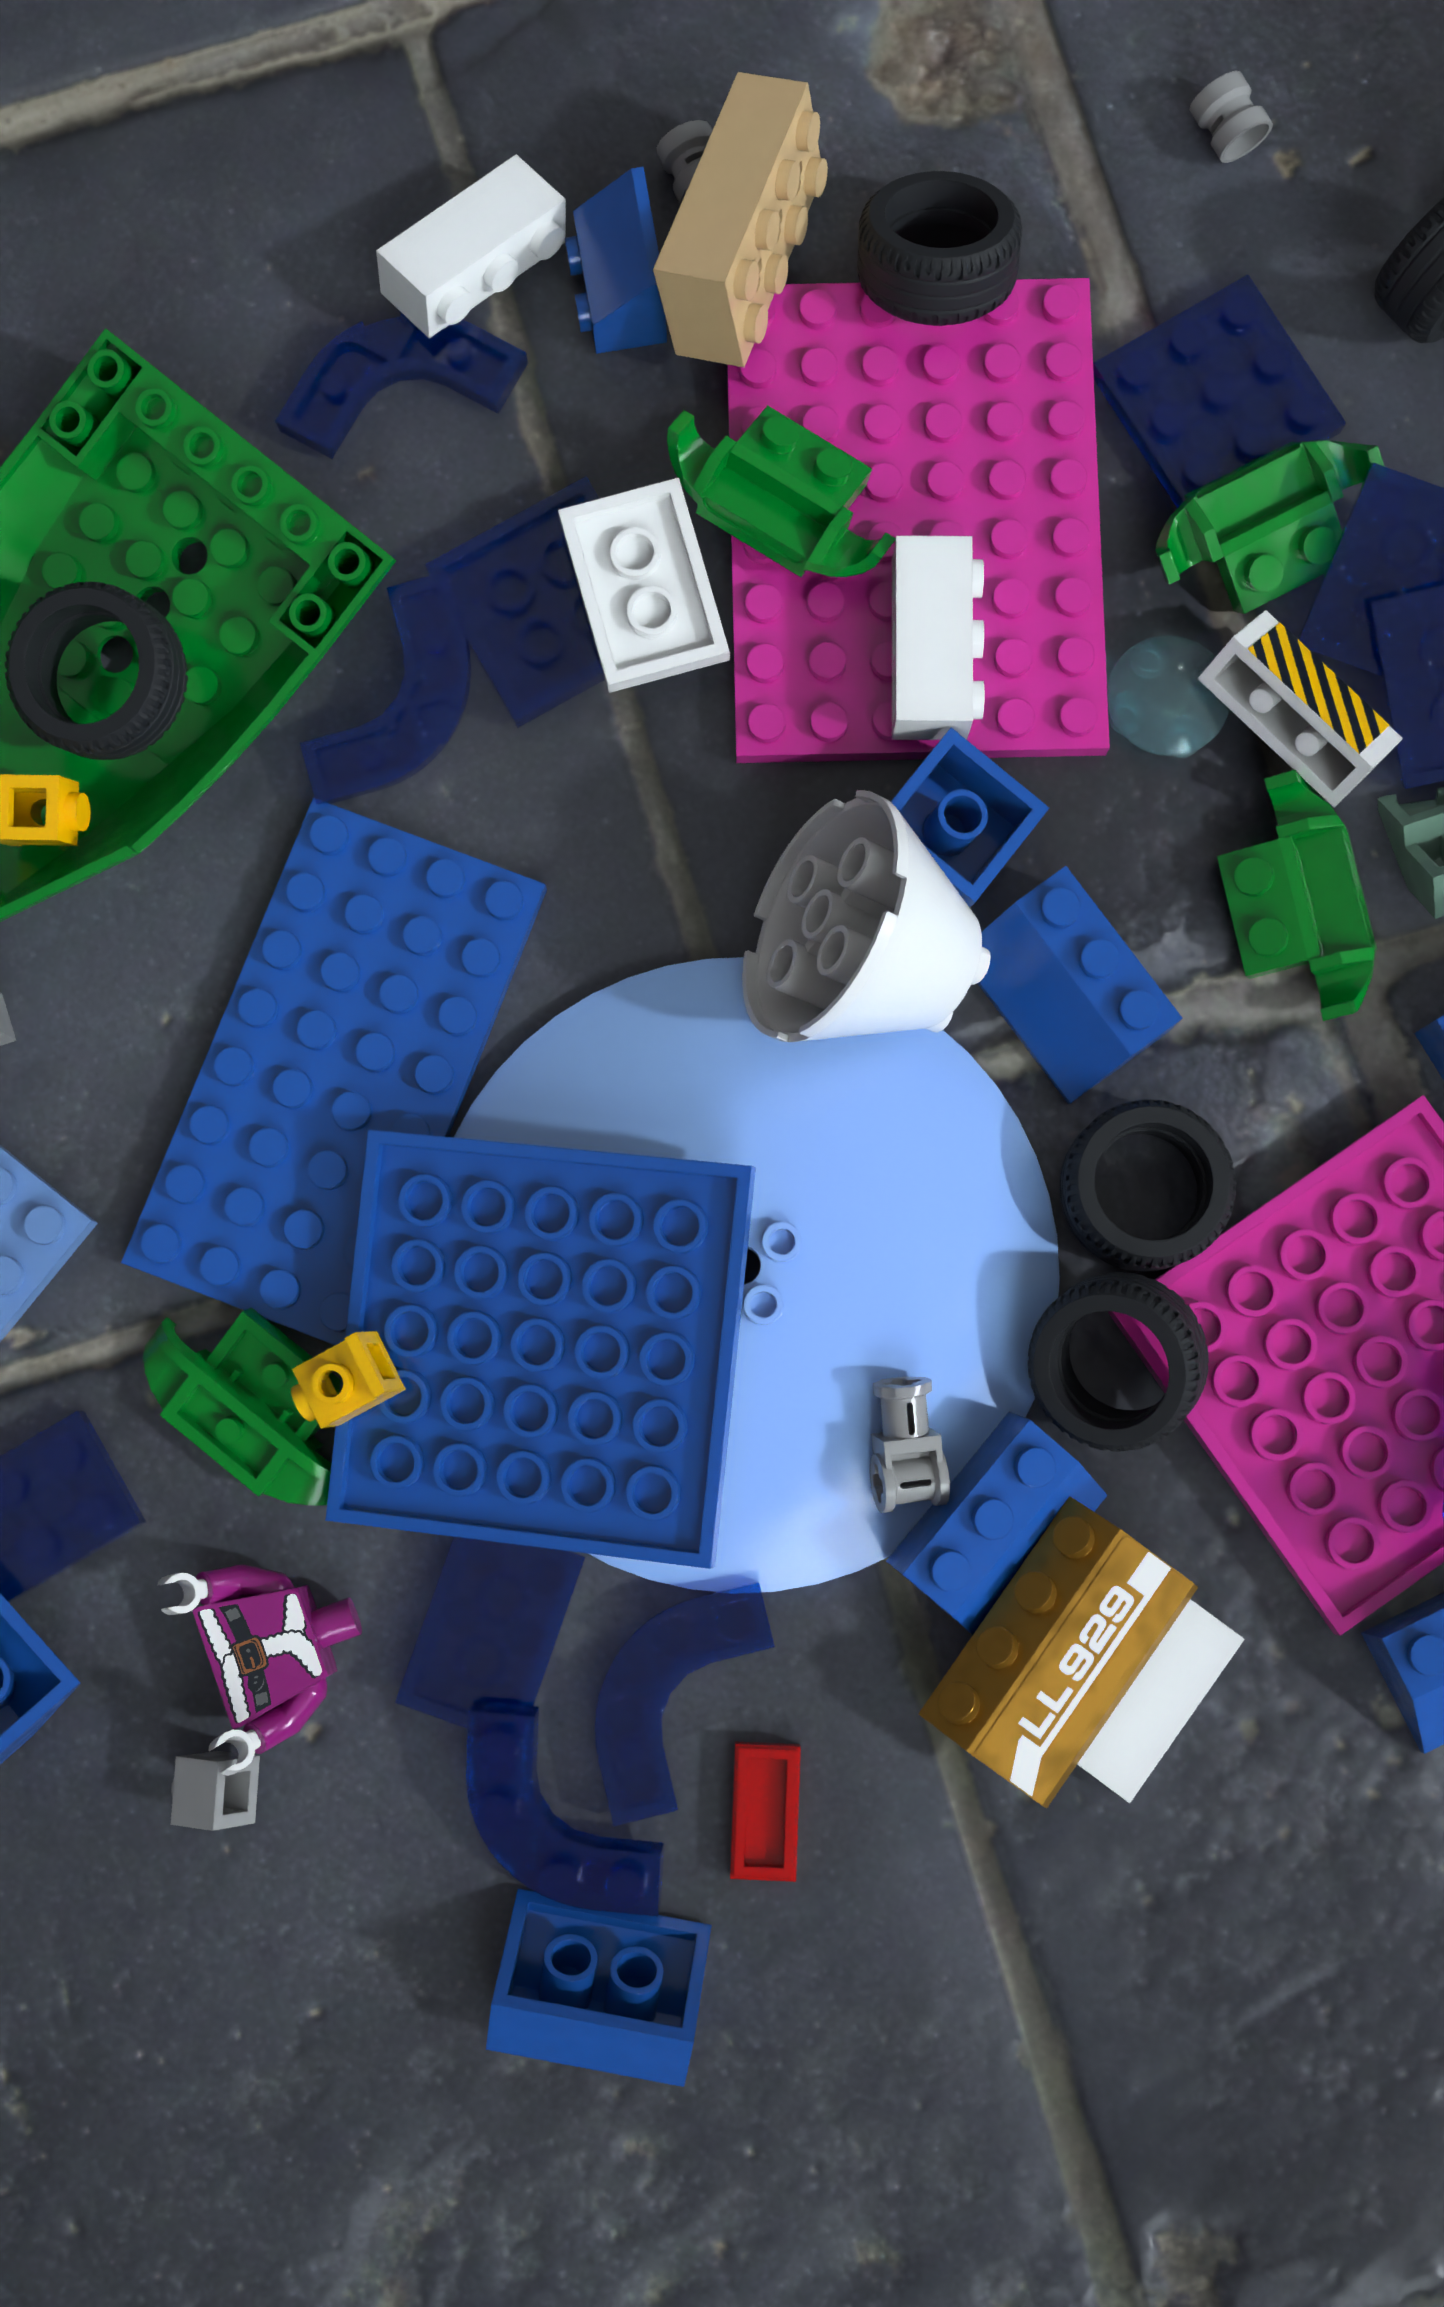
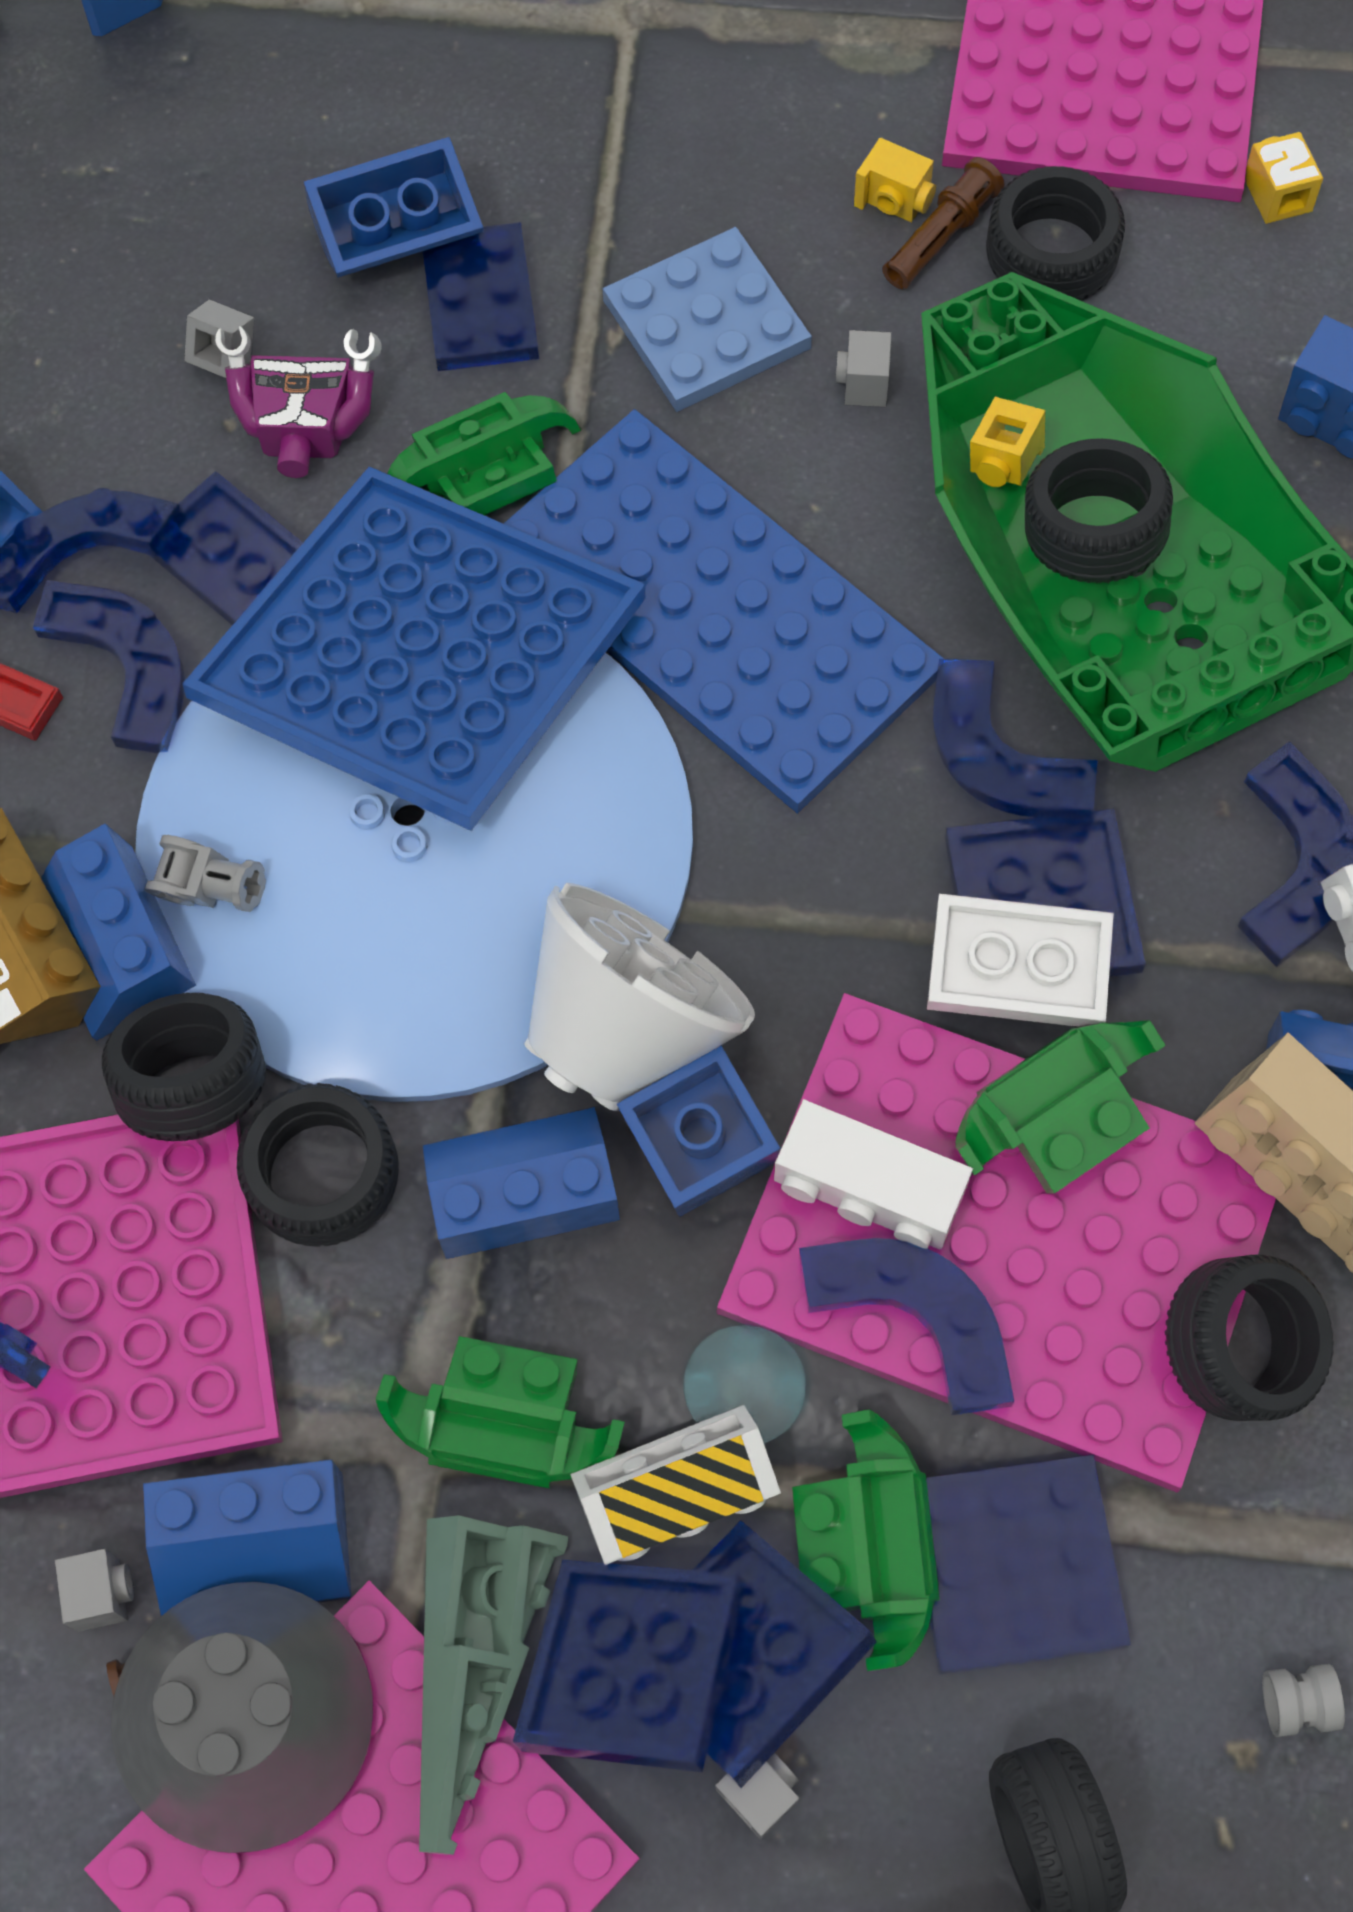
camera: 115 degrees right, 15 degrees down
yellow brick [291,1331,406,1429] -> none
none -> clear blue plate [799,1238,1014,1415]

